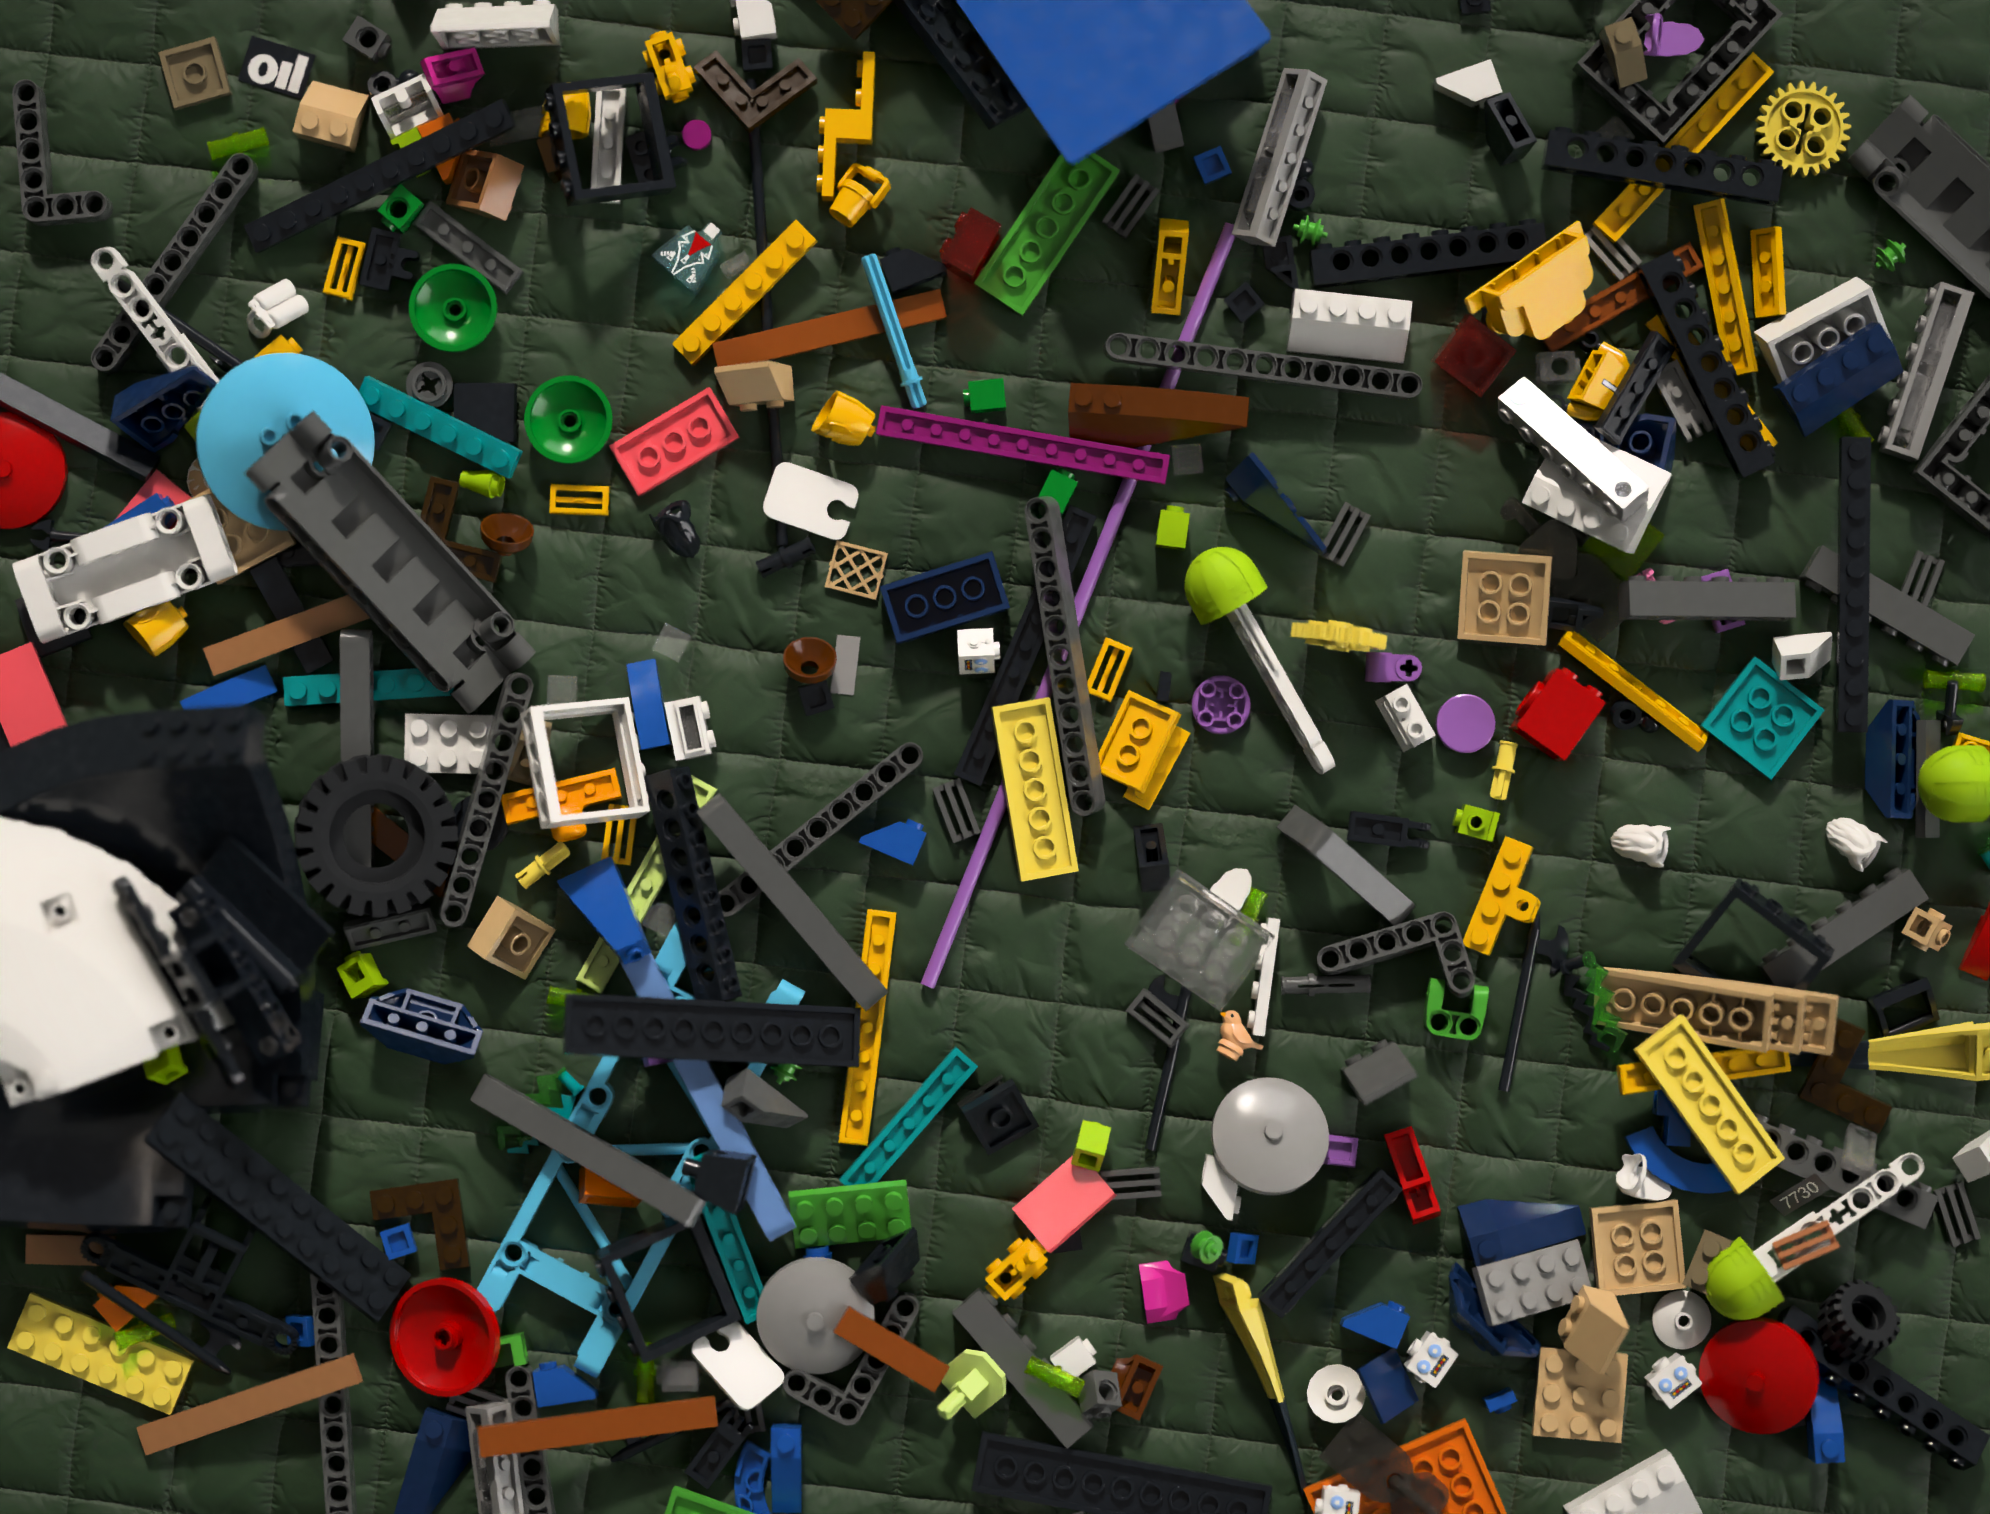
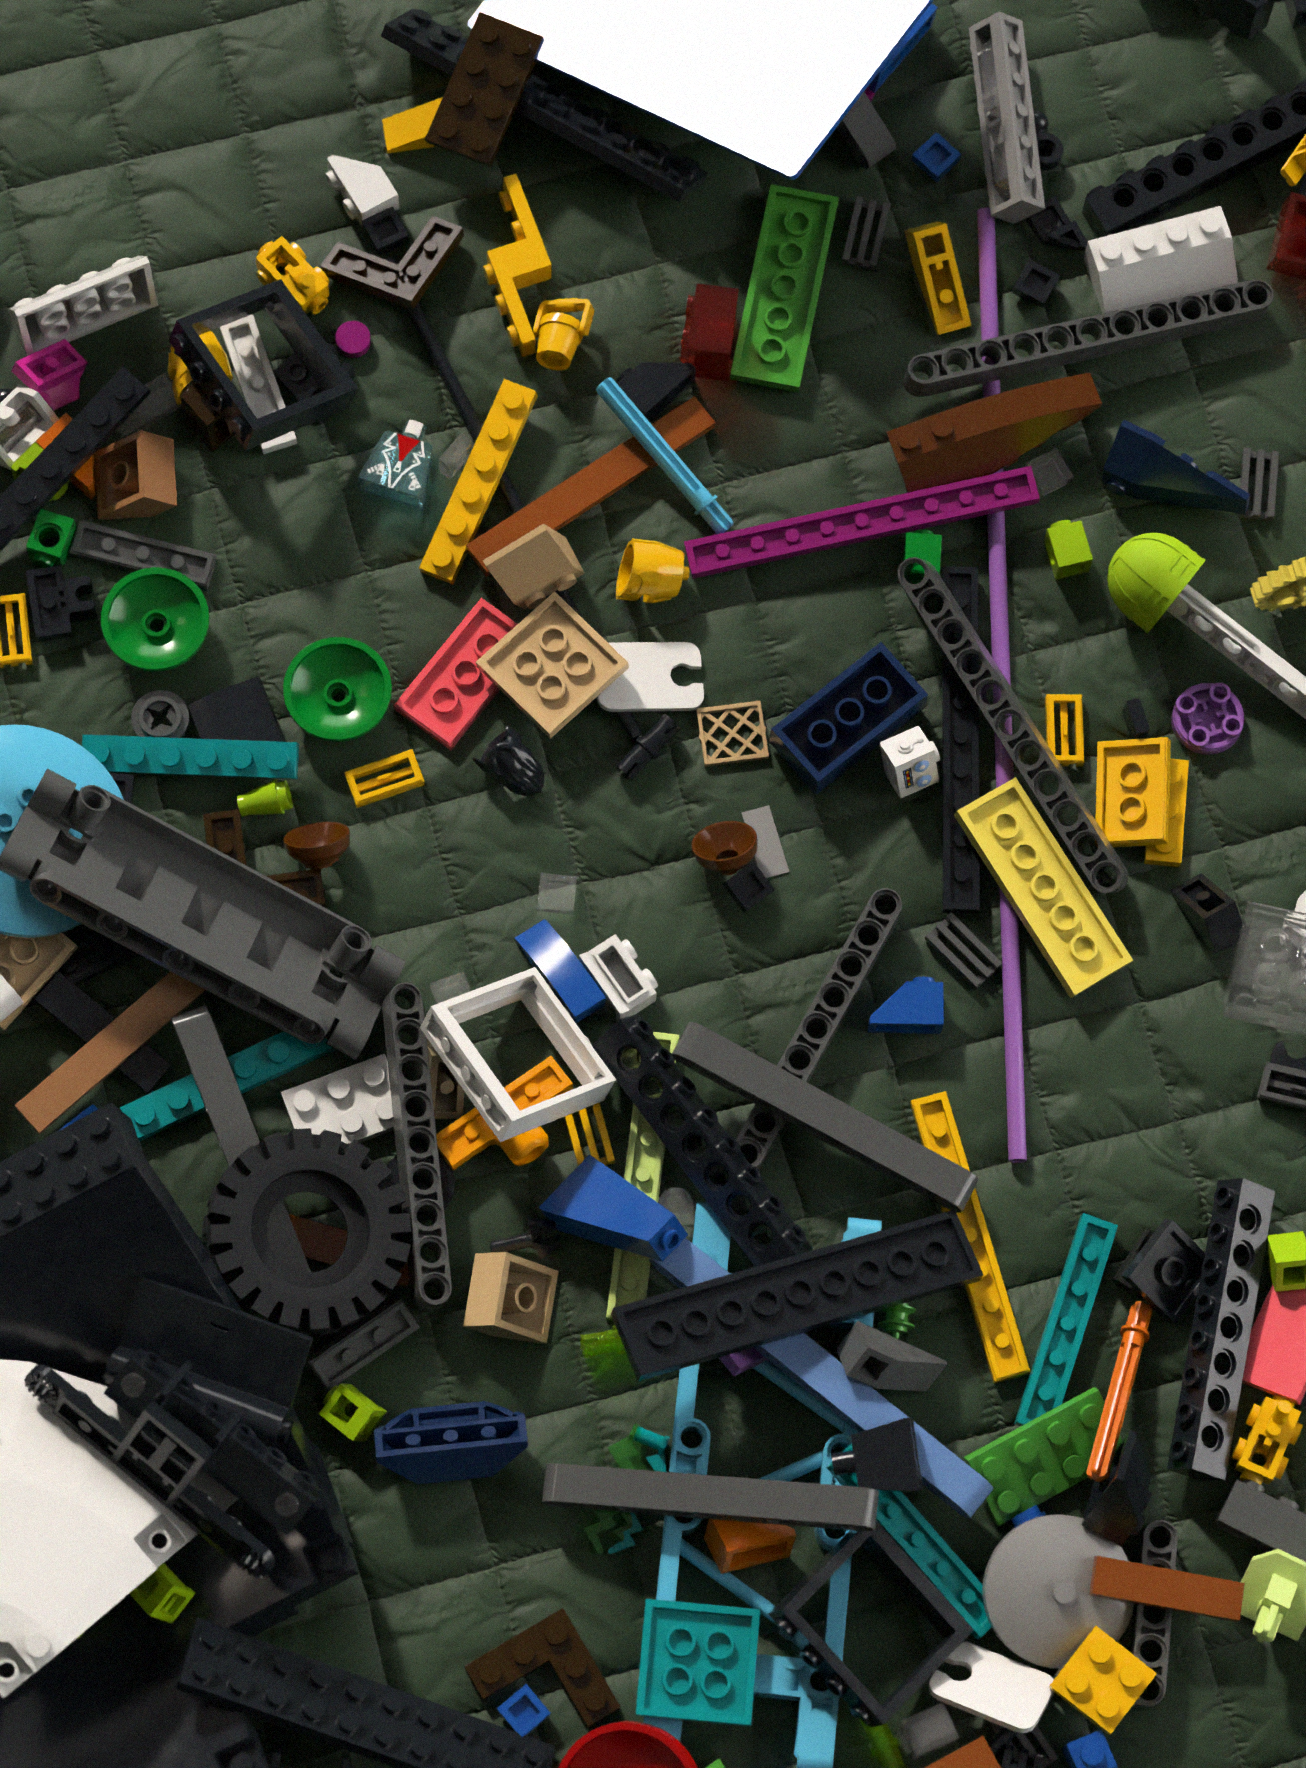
camera: 25 degrees left, 15 degrees down
light yellow axle [515,842,571,890] -> none
green brick [963,378,1006,414] -> none
bright green wheel [1293,215,1328,247] -> none
none -> tan plate [476,591,629,739]
none -> black bar [490,1217,561,1259]
none -> teal plate [635,1599,760,1727]
none -> yellow plate [1048,1626,1157,1735]
none -> orange axle [1086,1301,1153,1482]
none -> black brick [1167,1178,1275,1481]

